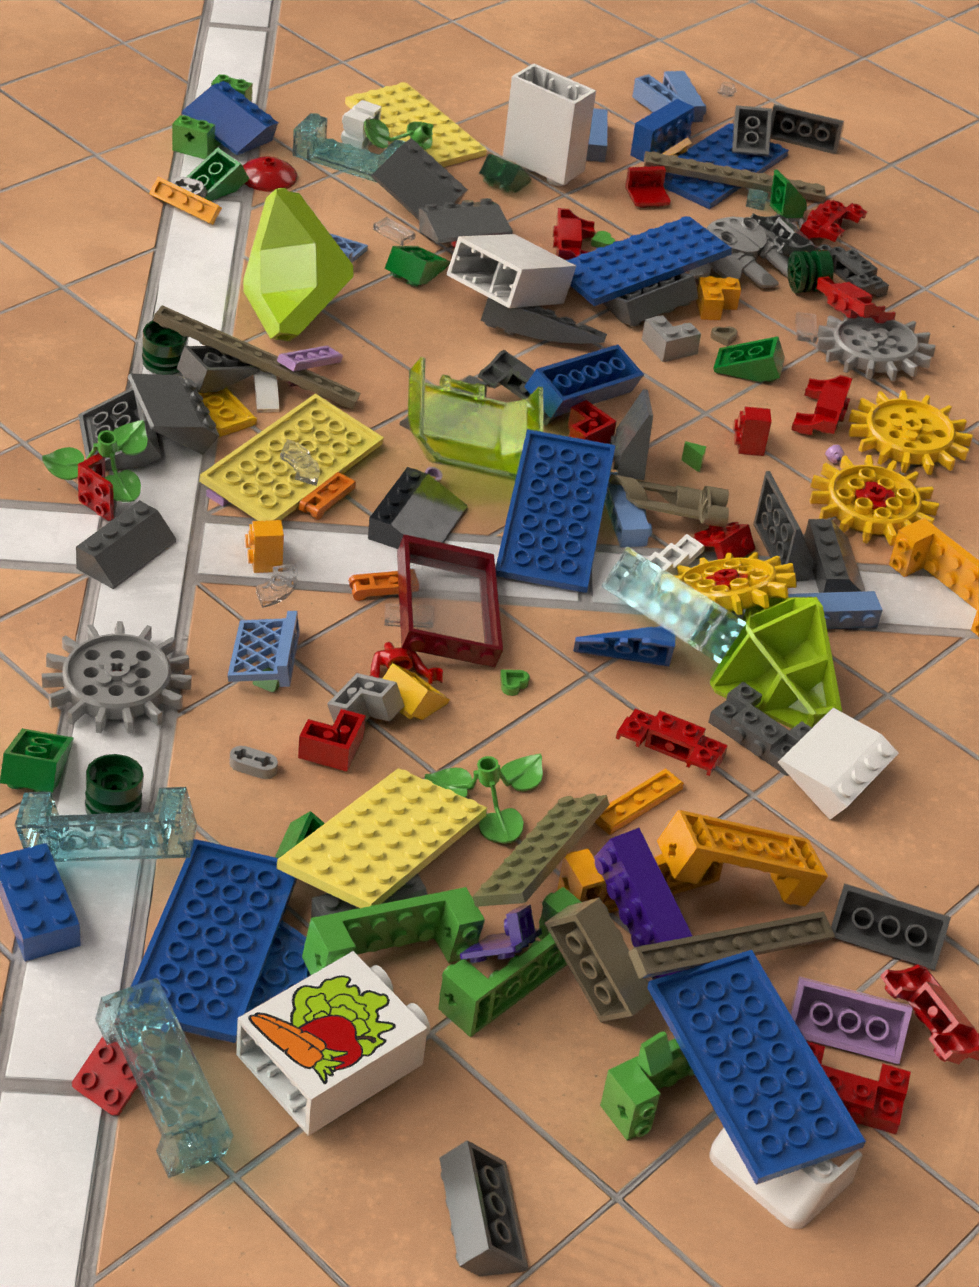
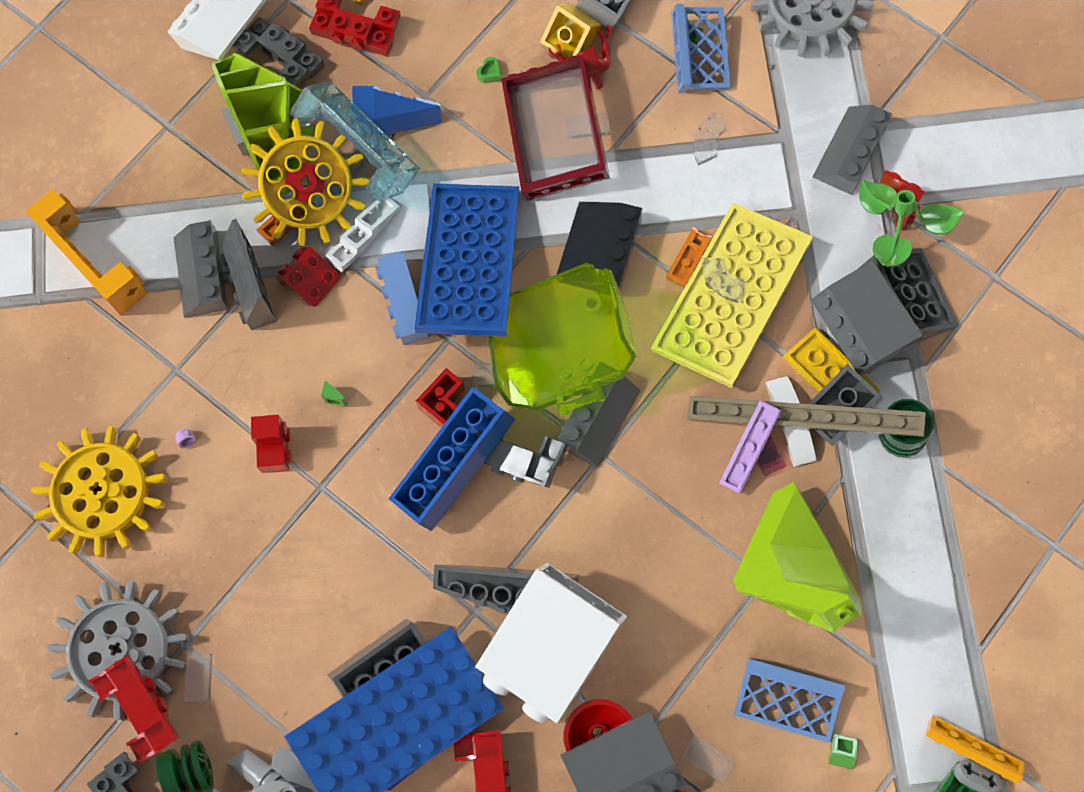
camera: 175 degrees left, 30 degrees up
light orange brick [245,520,284,573] -> none
orange plate [348,570,419,601] -> none
green slope [384,246,451,287] -> none
dark tan panel [609,474,729,528] -> none
dark grey slope [610,389,653,480] -> none
light grey brick [642,315,701,362] -> none
light orange brick [696,276,741,320] -> none
dark tan tile [710,326,738,346] -> none
green slope [713,336,785,382] -> none
medium blue brick [788,591,882,629] -> none
red bracket [791,375,853,436] -> none
yellow gear [810,455,939,546] -> none

